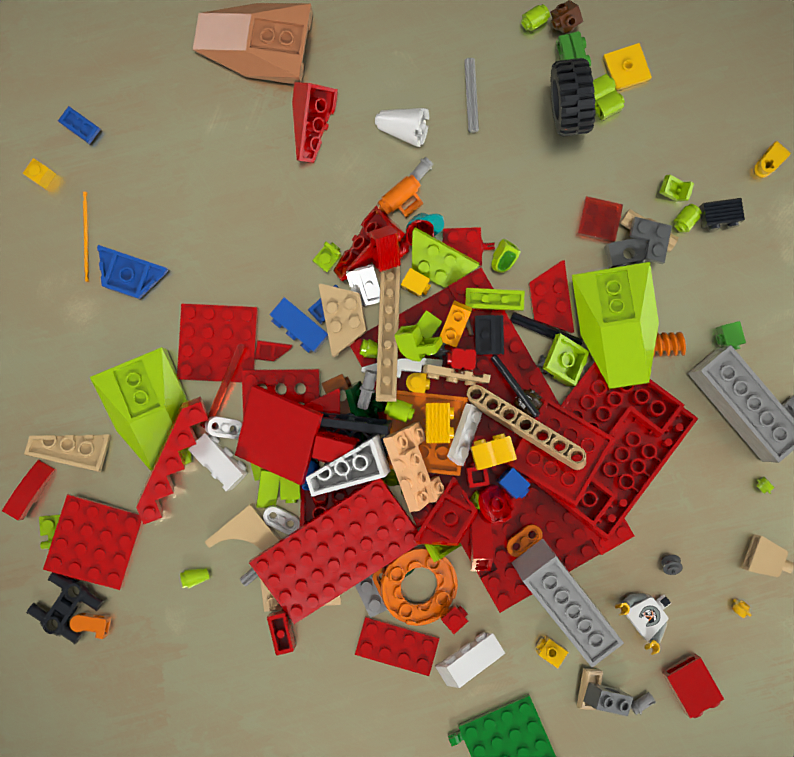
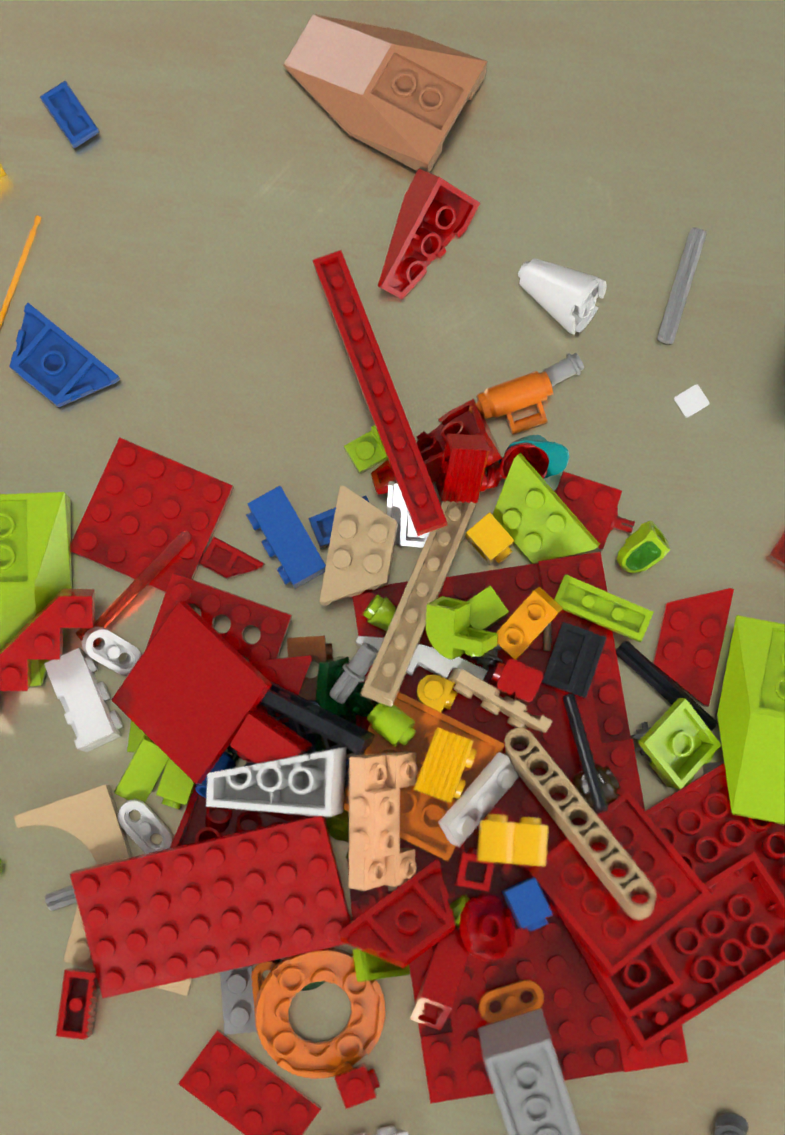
camera: 15 degrees right, 5 degrees down
none -> red plate [312,250,447,536]
none -> white sticker [674,384,710,418]

